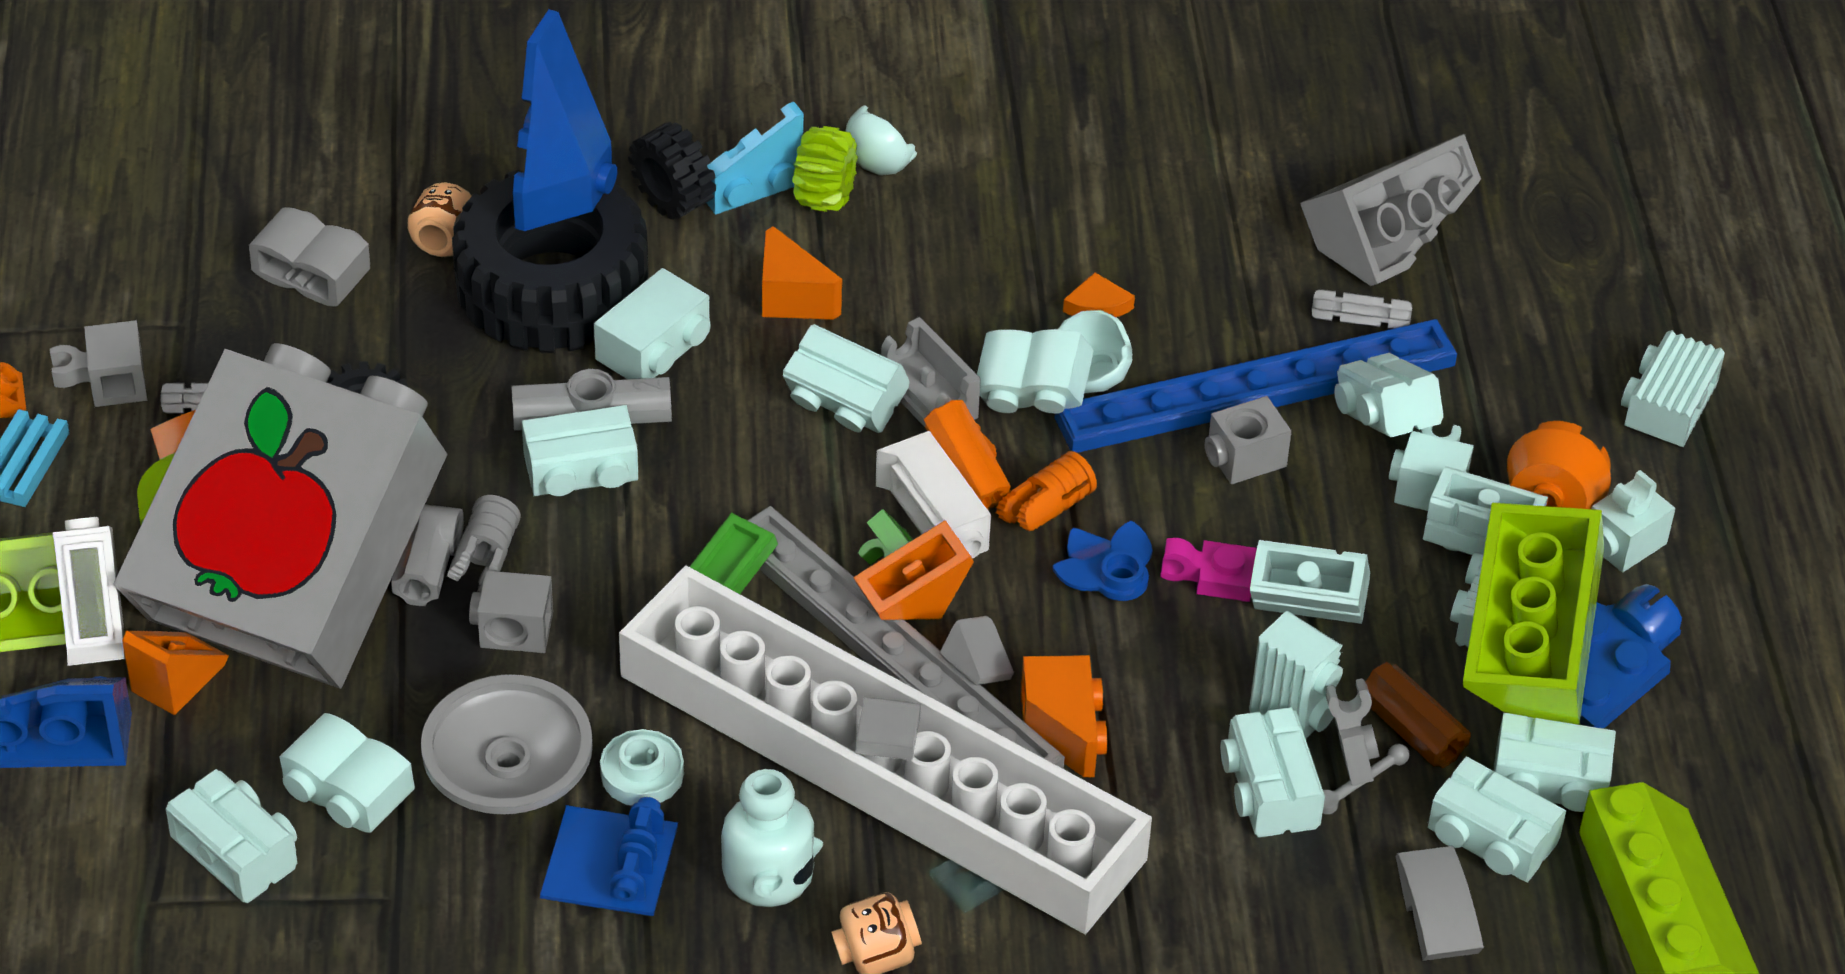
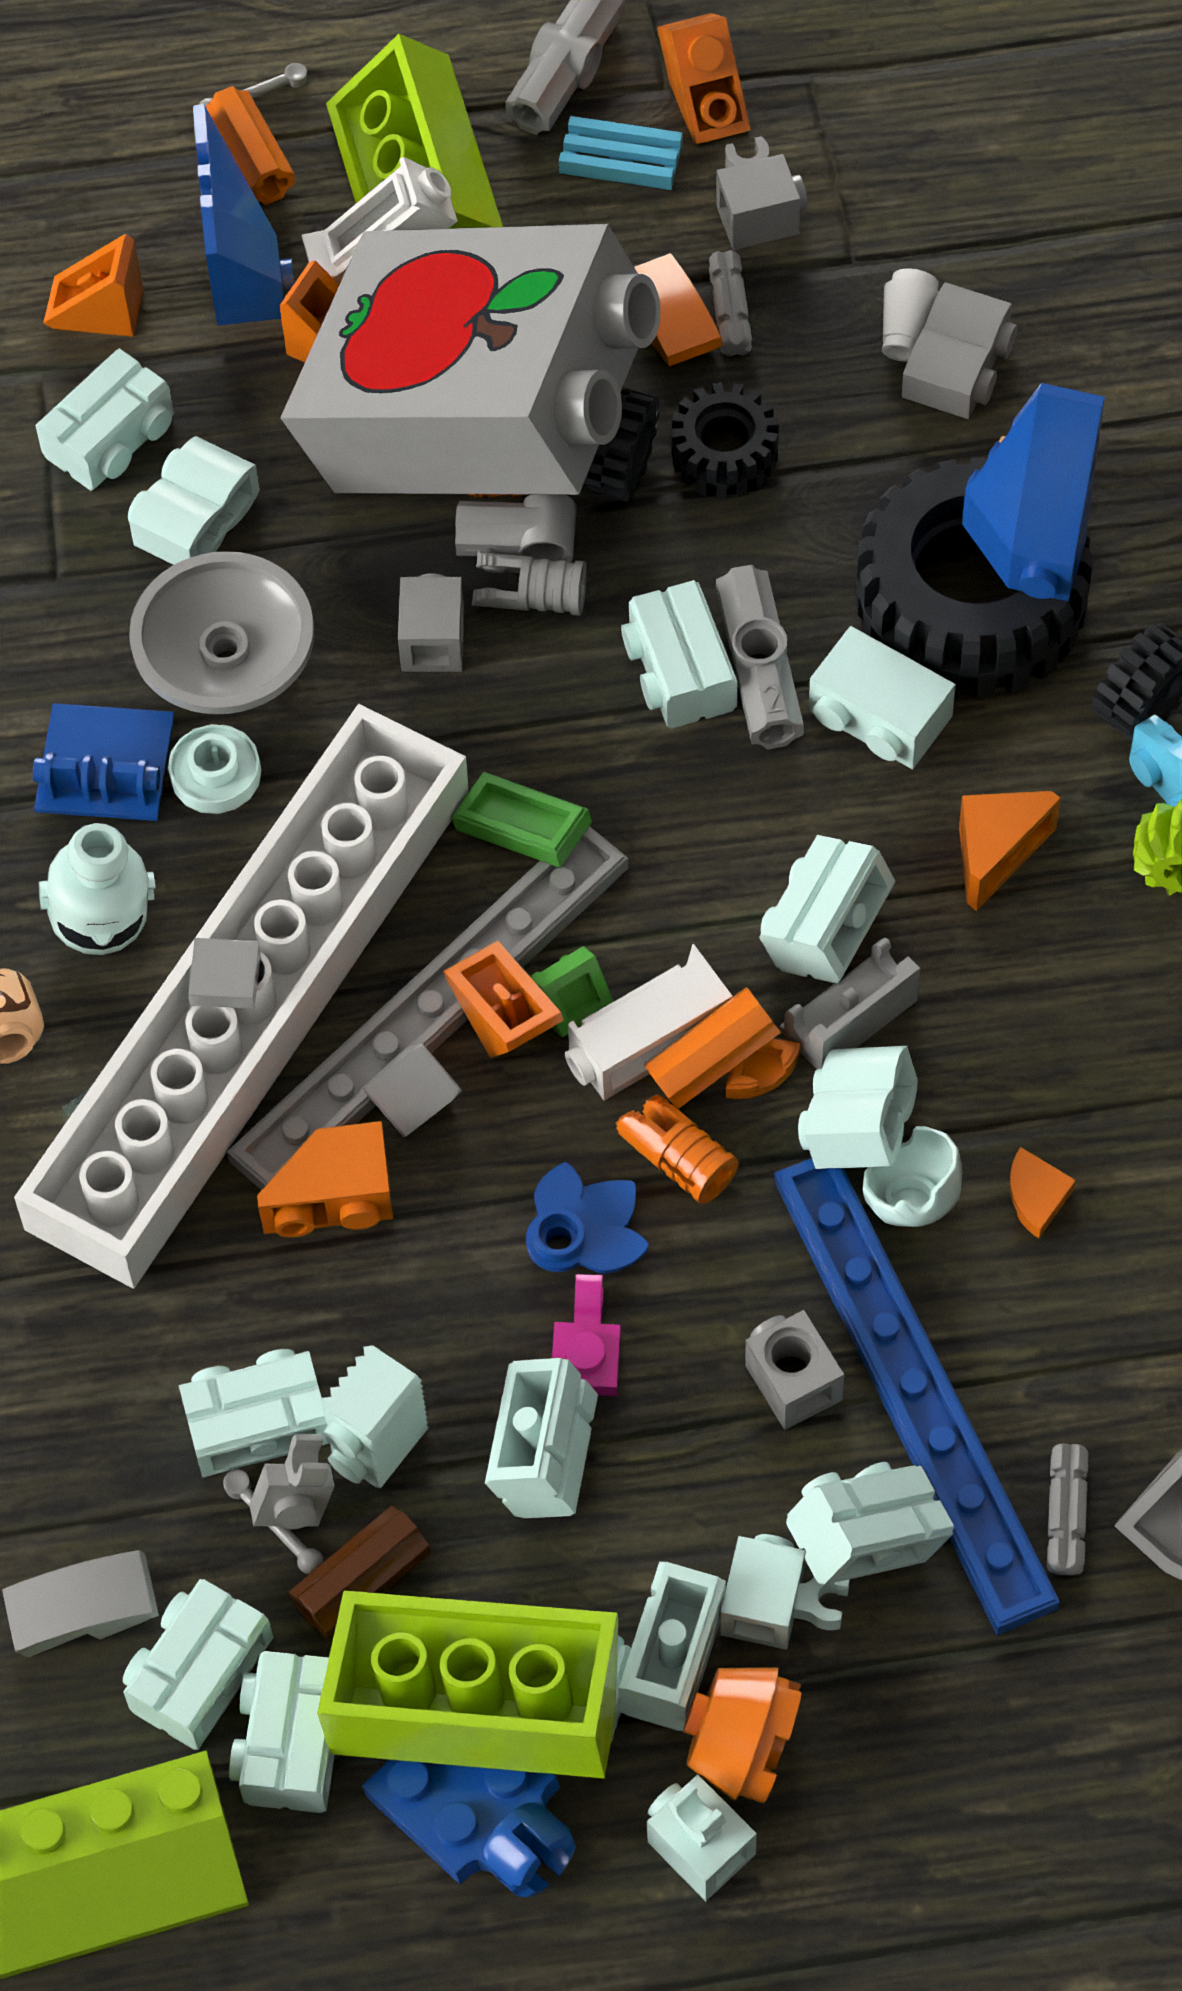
camera: 90 degrees right, 15 degrees up
light aqua brick [1621,330,1725,447] -> none
none -> orange slope [43,234,144,337]
none -> white cone [882,269,939,362]

